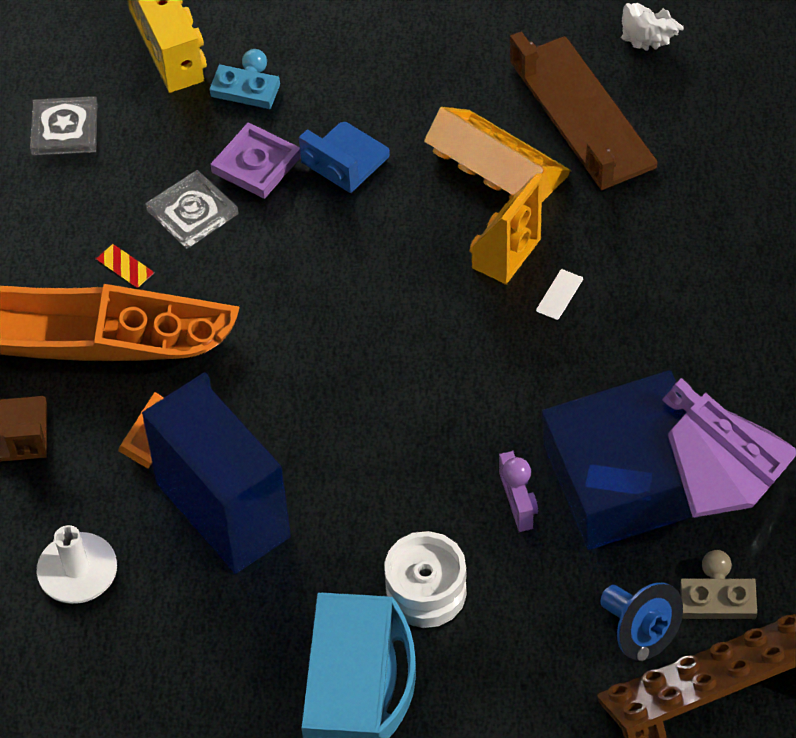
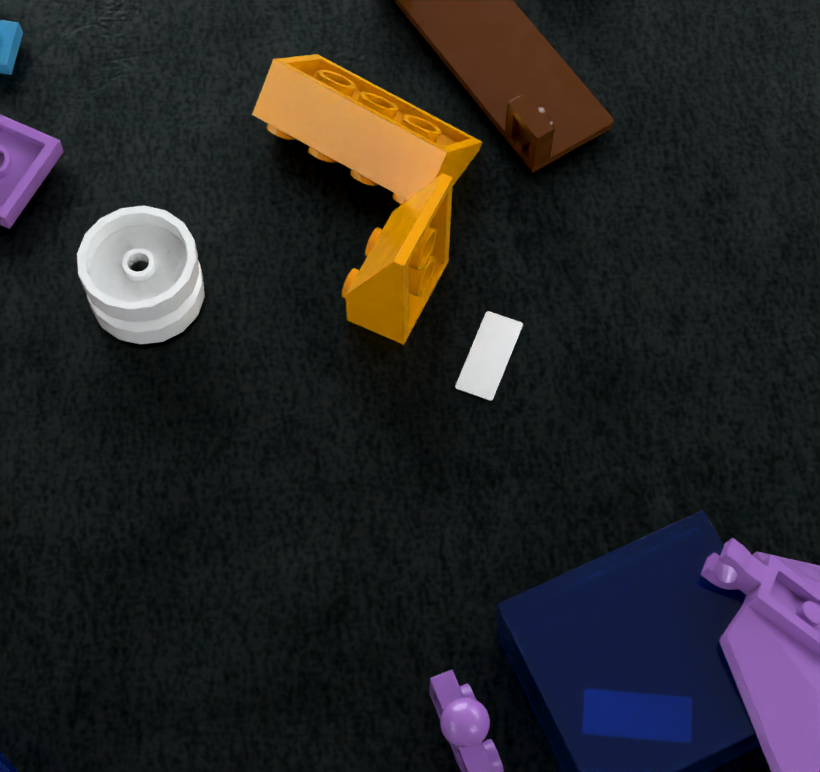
camera: 10 degrees left, 10 degrees up
blue bracket [299,122,390,193] -> none
none -> white wheel [77,206,205,345]

